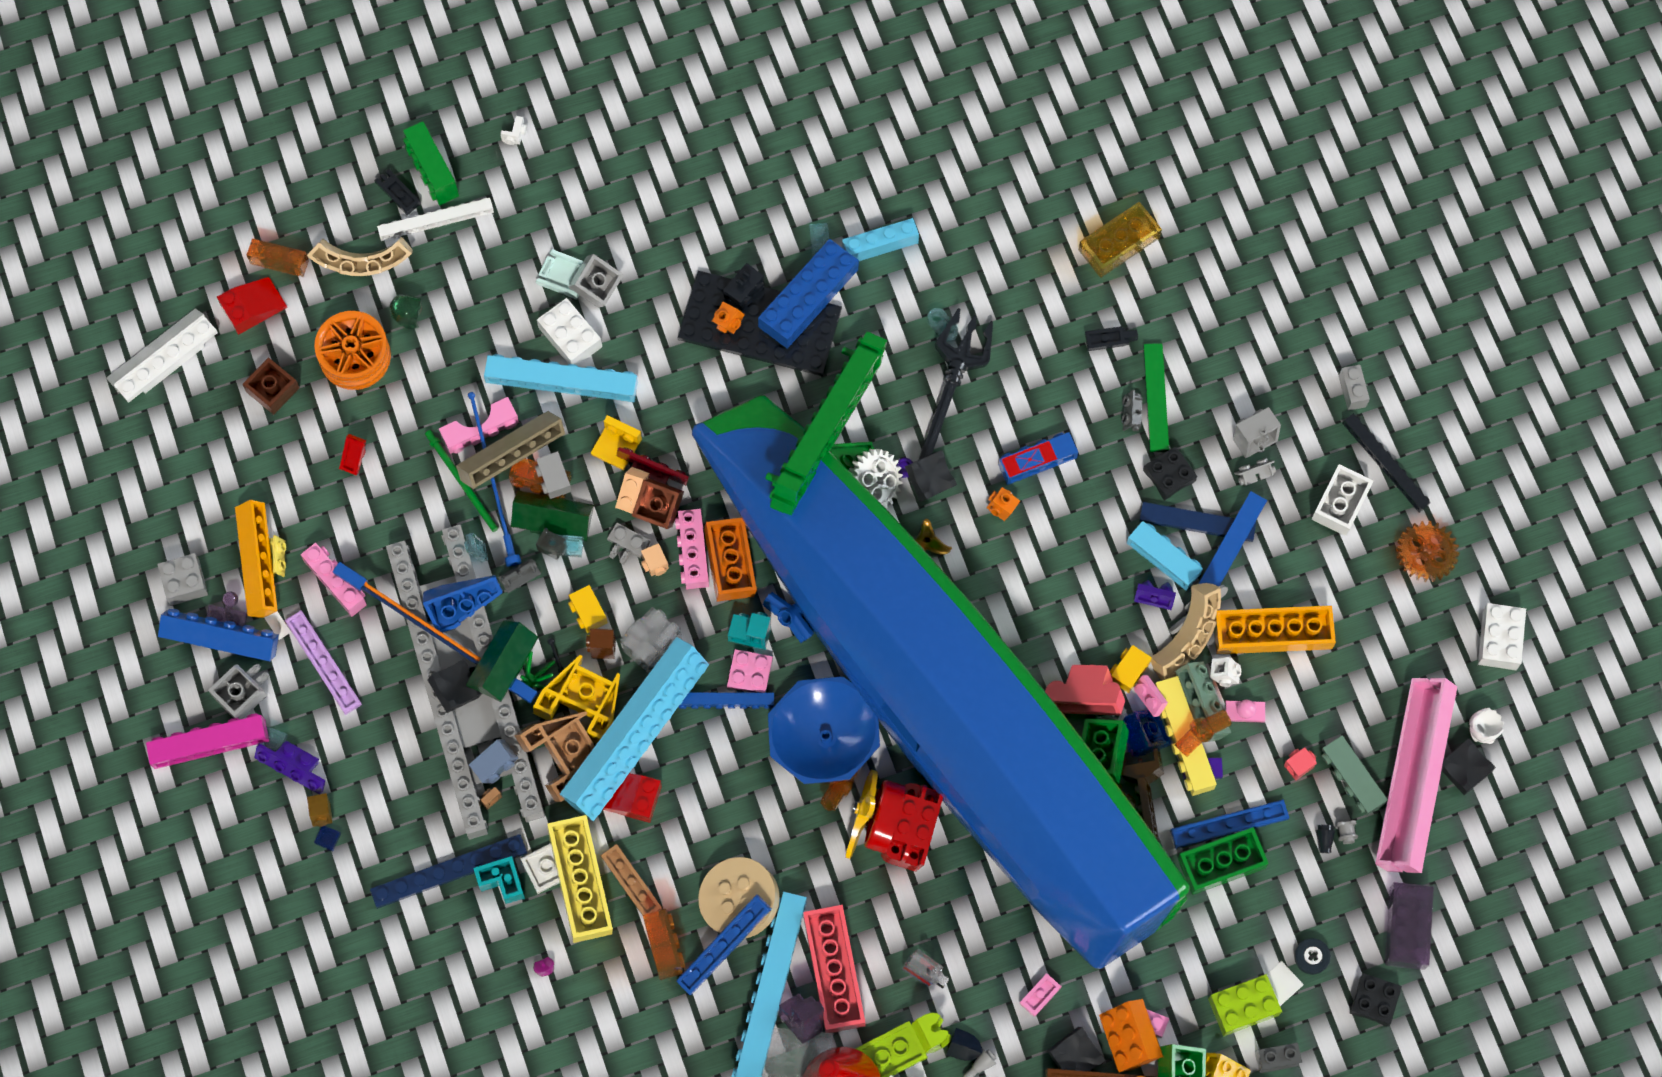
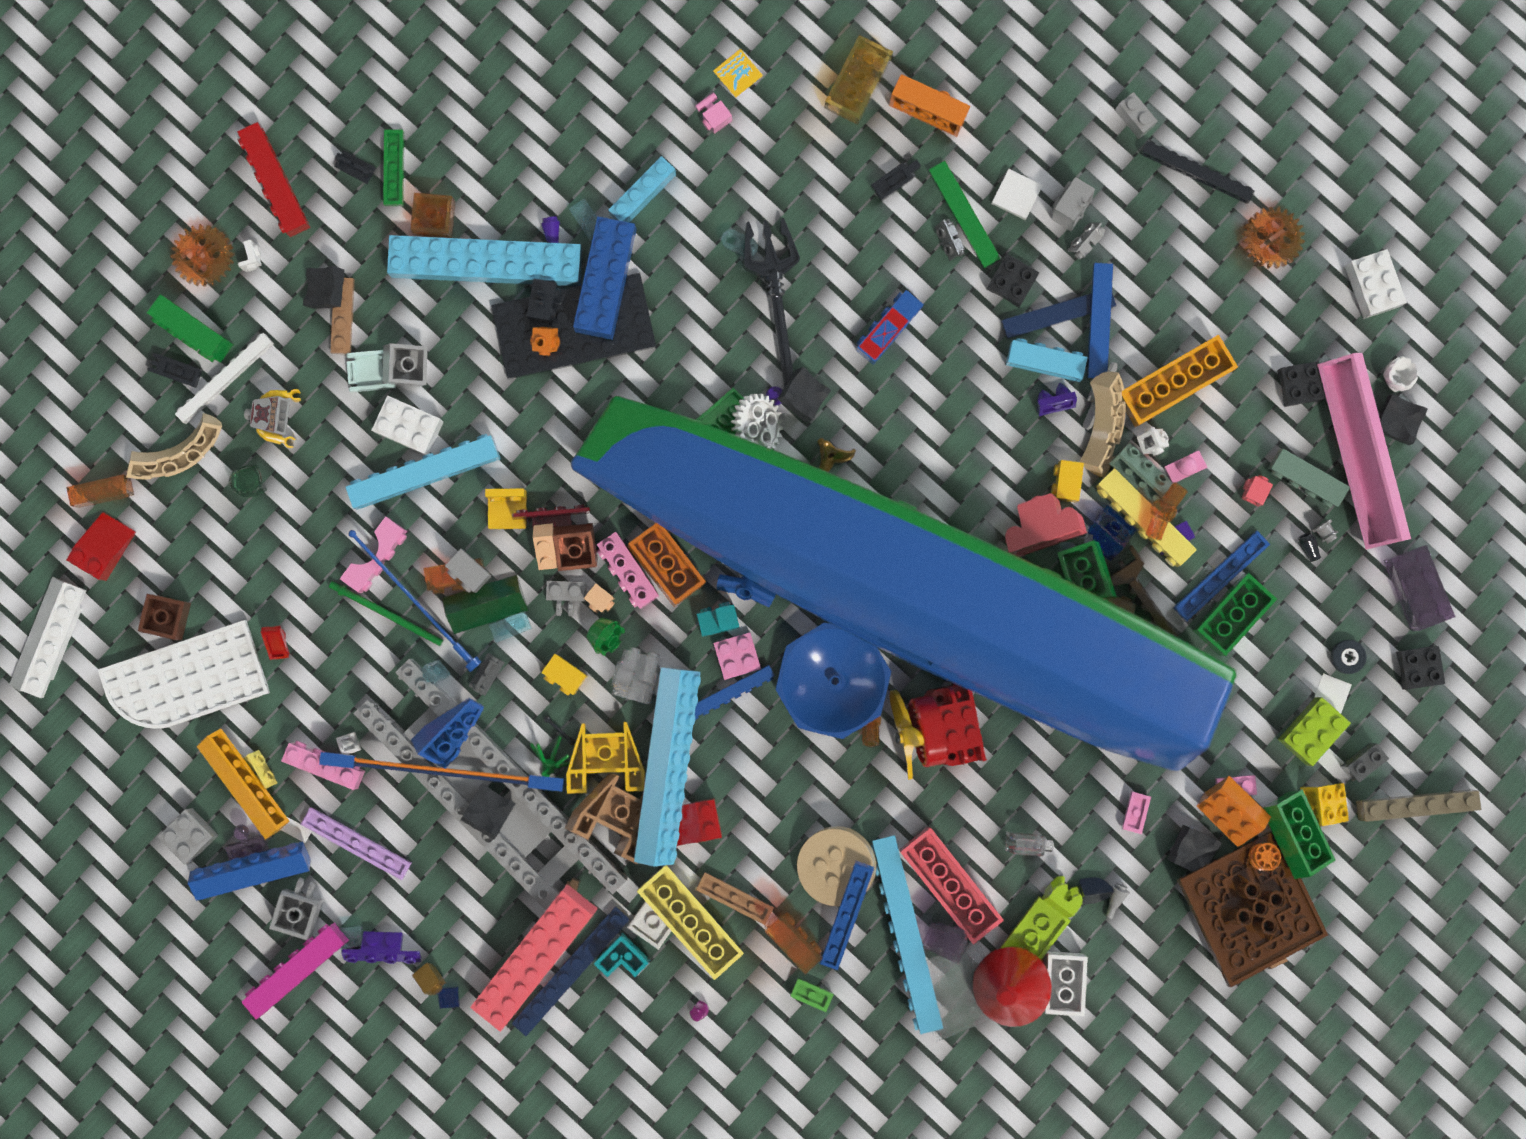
camera: 30 degrees left, 15 degrees up
orange wheel [314,311,391,390] -> none
dark tan brick [456,411,565,489] -> none
dark green slope [466,620,538,702] -> none
sand blue brick [469,739,518,784] -> none
clear smoke brick [536,528,568,560] -> none
reddish brown brick [586,629,616,659] -> none
green brick [765,331,887,515] -> none
orange brick [986,487,1020,521] -> none
bright pink plate [1134,675,1168,717] -> none
white brick [1311,464,1373,536] -> none
none -> white plate [98,620,270,729]
none -> clear orange gear [170,224,235,287]
none -> red brick [237,122,311,237]
none -> torso [244,389,301,448]
none -> black brick [303,266,345,309]
none -> medium nougat plate [330,278,354,354]
none -> black hinge [334,150,376,184]
none -> white tile [336,732,362,755]
none -> green plate [383,130,404,206]
none -> medium azure brick [387,235,583,287]
none -> clear orange brick [410,193,456,238]
none -> coral brick [470,884,598,1032]
none -> dark purple cone [541,217,560,243]
none -> green cone [587,618,625,656]
none -> bright pink brick [695,93,732,134]
none -> yellow sticker [713,49,763,98]
none -> bright green plate [790,978,834,1012]
none -> orange brick [889,74,970,137]
none -> white tile [992,169,1043,220]
none -> black brick [1277,361,1326,407]

